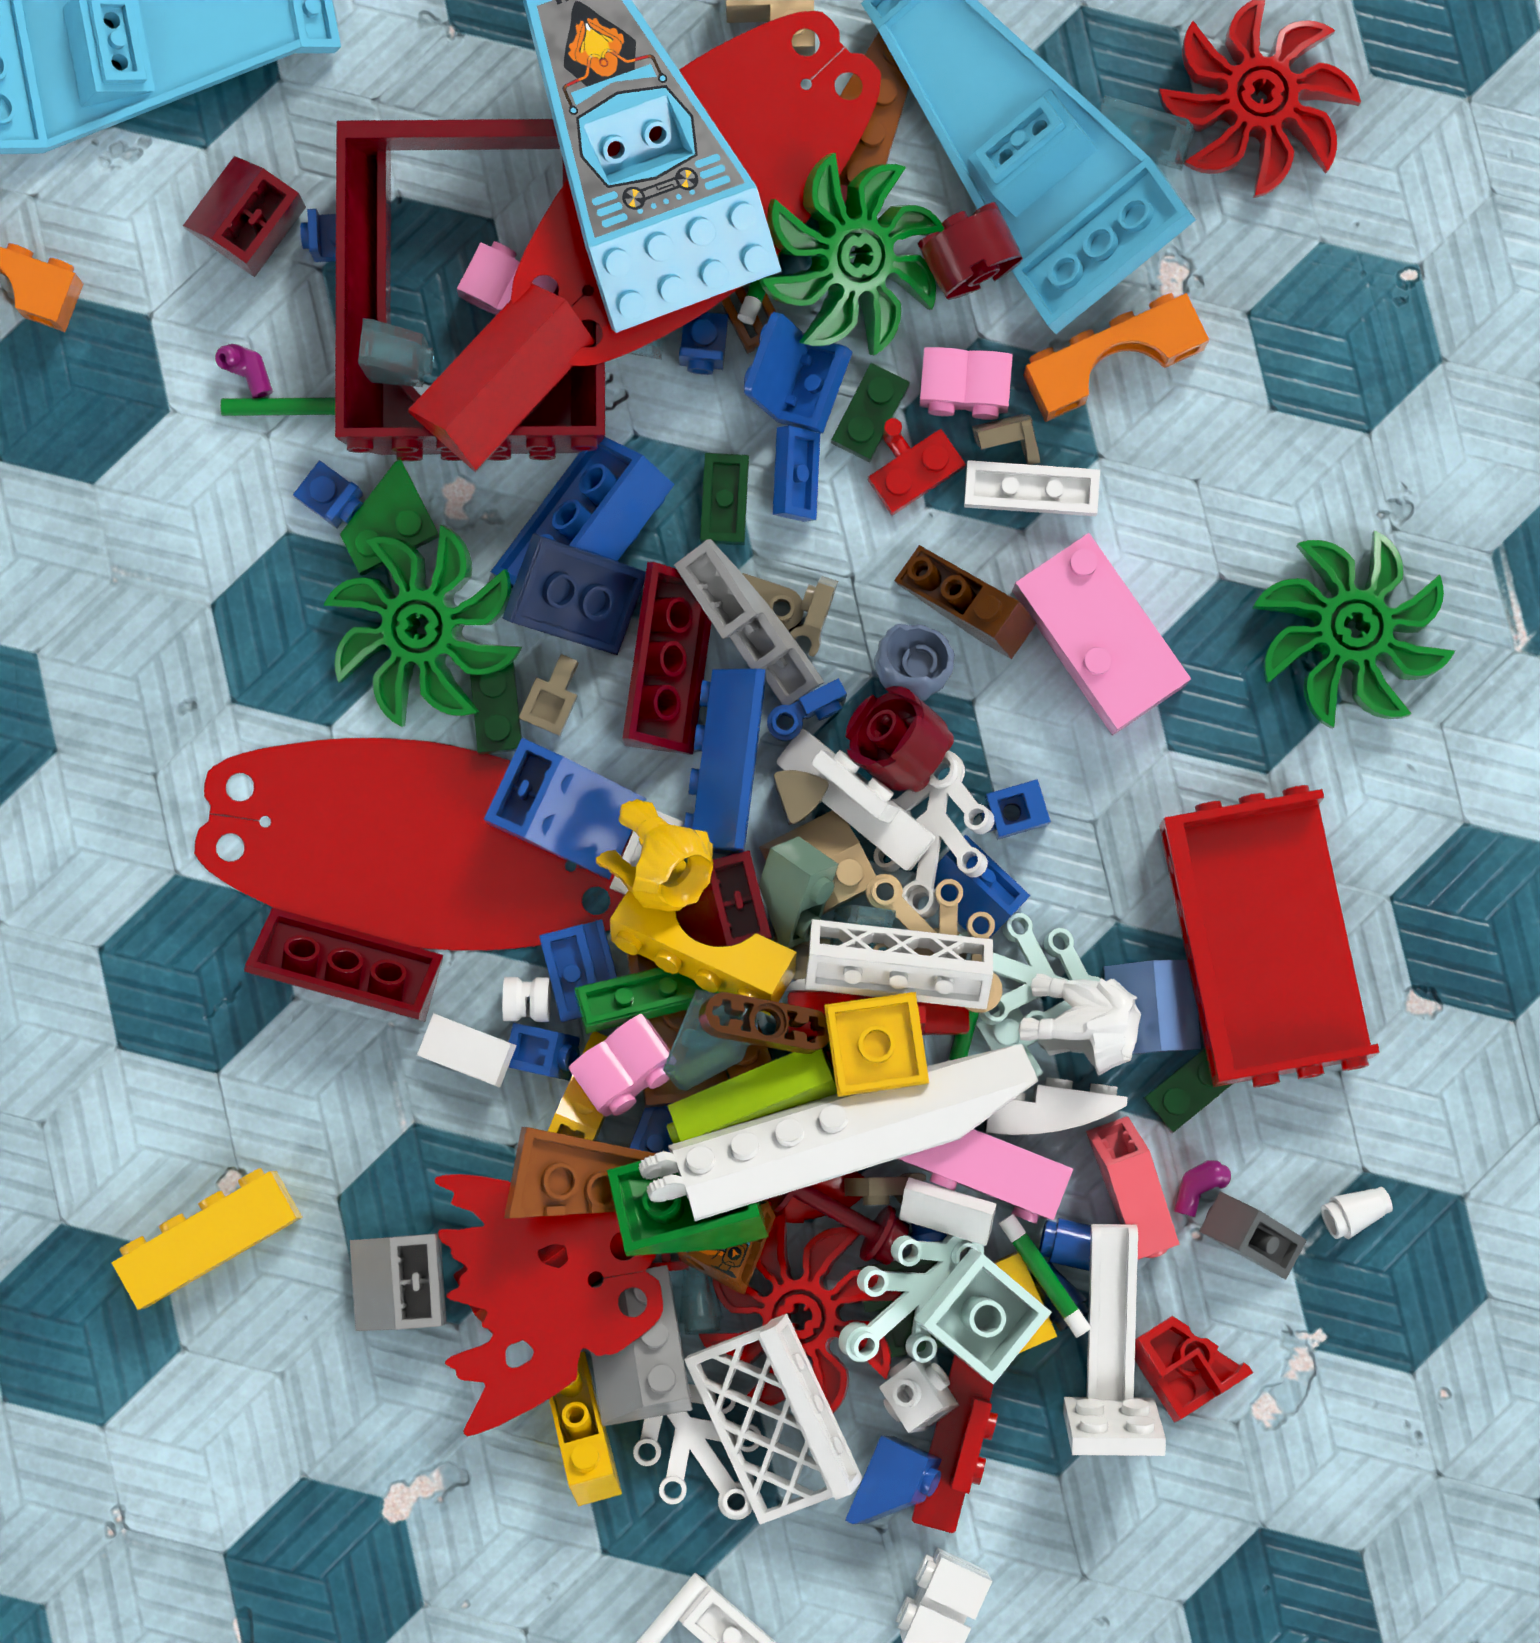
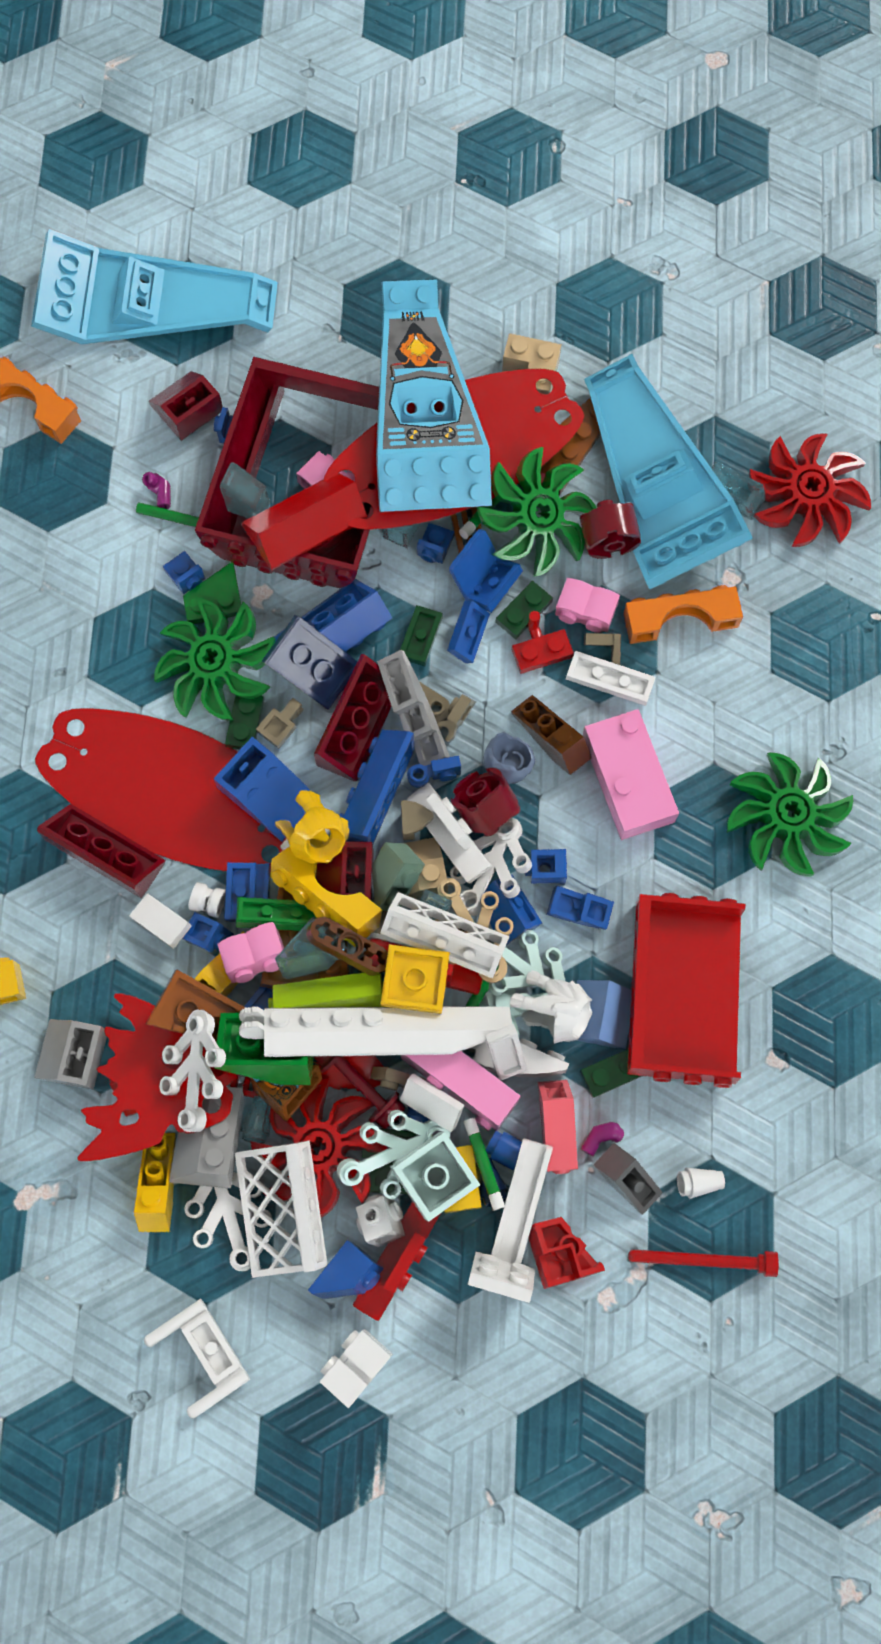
camera: 15 degrees right, 10 degrees down
none -> white plant [159,1009,226,1132]
none -> white tile [485,1024,528,1081]
none -> blue slope [546,886,614,930]
none -> red piece [628,1250,779,1277]

